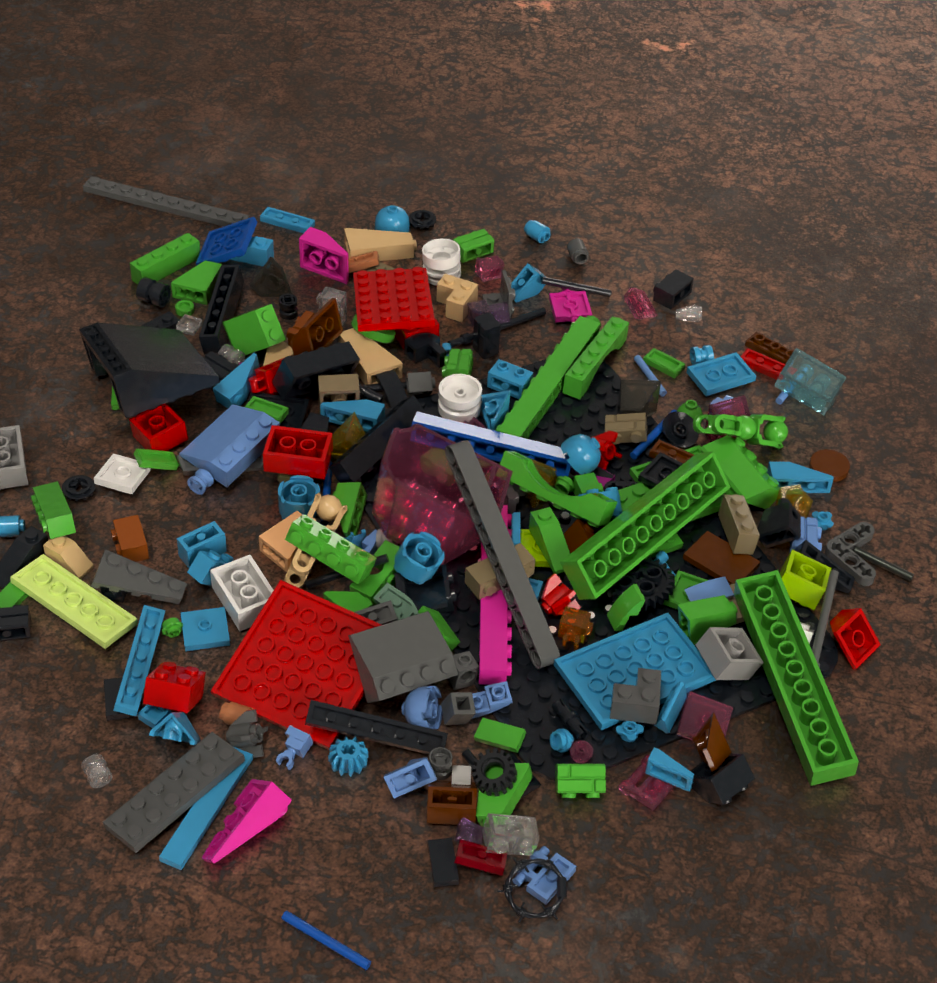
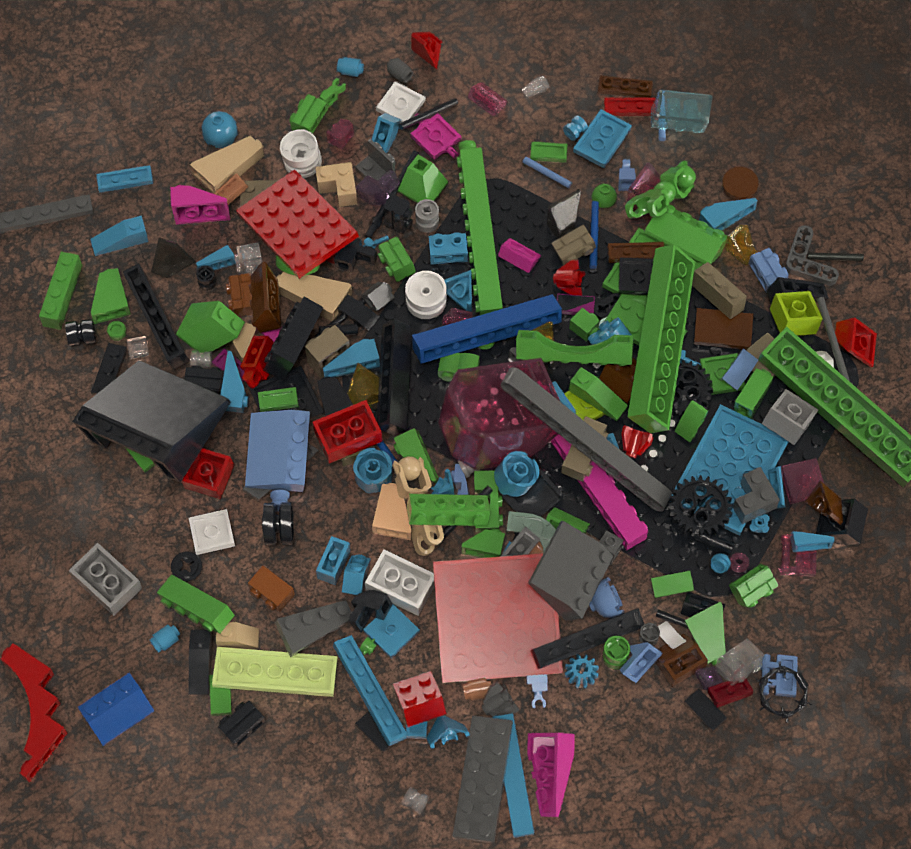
camera: 30 degrees left, 20 degrees up
bright green tile [134,449,179,471] -> none
blue plate [196,217,257,265] -> none
blue bar [281,910,371,970] -> none
black gear [409,210,436,230] -> none
dark grey brick [441,692,476,725] -> none
black tyre [471,748,517,797] -> none
medium blue slope [472,681,513,719] -> none
bright green plate [555,476,575,495] -> none
clear orange brick [558,606,594,649] -> none
dark azure cylinder [561,434,601,475] -> none
bright green arch [563,316,629,399] -> none
black brick [653,269,694,309] -> none
black dish [662,411,699,448] -> none
black torso [757,498,801,548] -> none
dark azure plate [811,511,834,530] -> none
none -> dark azure slope [196,245,236,270]
none -> black wheel [262,502,294,546]
none -> bright green plate [320,78,346,109]
none -> black brick [348,590,393,633]
none -> white plate [376,82,426,122]
none -> bright green slope [398,155,448,203]
none -> red slope [411,32,443,69]
none -> light grey wheel [415,199,439,233]
none -> dark pink slope [498,238,541,273]
none -> bright green wheel [602,636,630,669]
none -> black gear [668,475,733,538]

